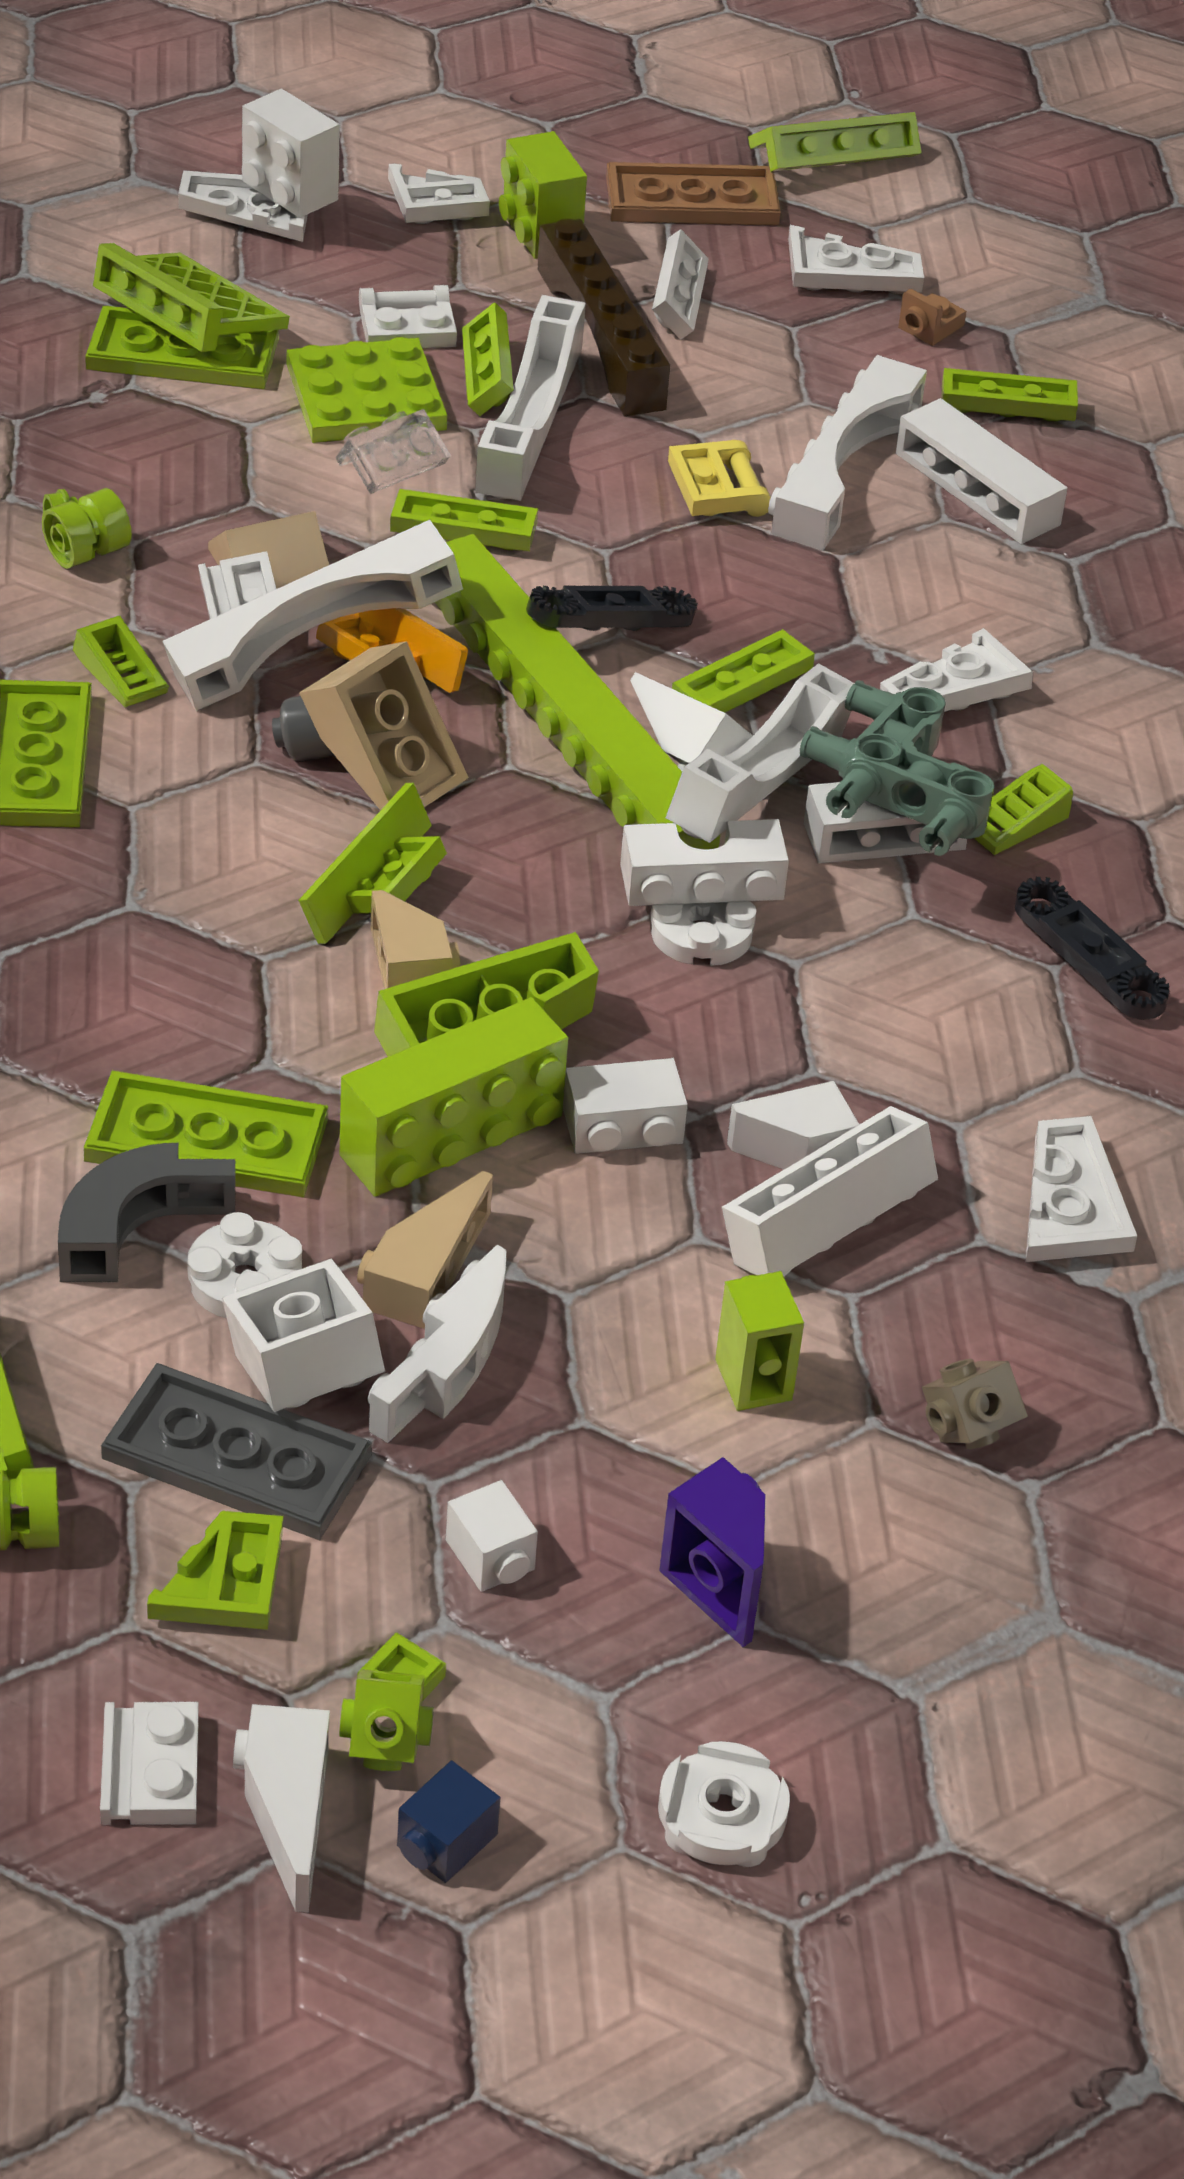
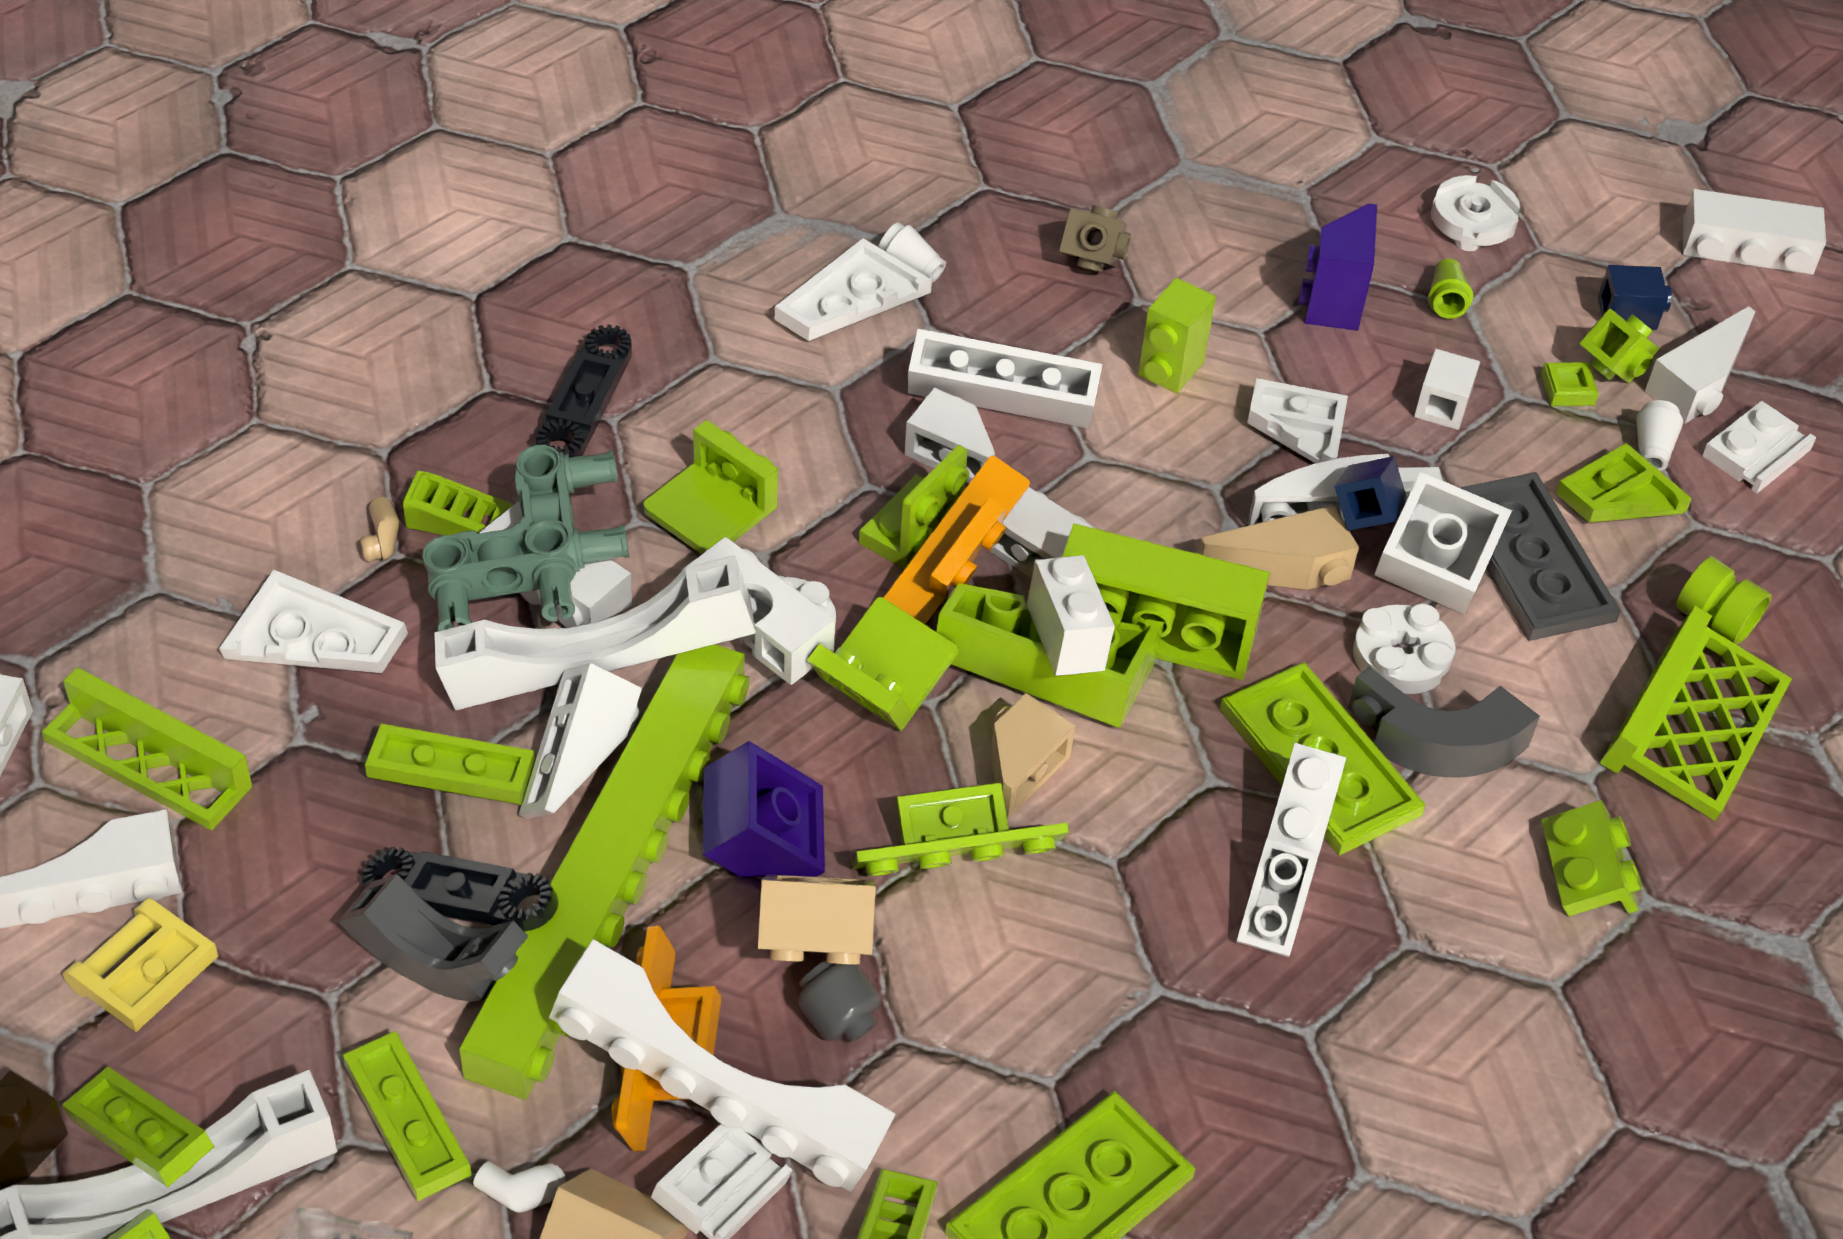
camera: 130 degrees left, 5 degrees up
none -> lime fence [42,667,252,831]
none -> lime plate [62,1067,215,1188]
none -> dark grey arch [338,874,528,1001]
none -> tan arm [360,497,399,562]
none -> white arm [473,1161,566,1213]
none -> lime bracket [644,420,778,554]
none -> dark purple slope [703,741,825,877]
none -> lime bracket [807,597,959,732]
none -> lime bracket [859,445,969,569]
none -> white cone [879,222,946,283]
none -> light orange bracket [884,456,1030,625]
none -> white brick [1027,555,1115,676]
none -> white slope [1237,743,1346,958]
none -> white wing [1247,378,1348,463]
none -> dark blue brick [1334,456,1407,531]
none -> lime cone [1428,258,1473,319]
none -> white cone [1636,400,1683,471]
none -> white brick [1682,189,1826,275]

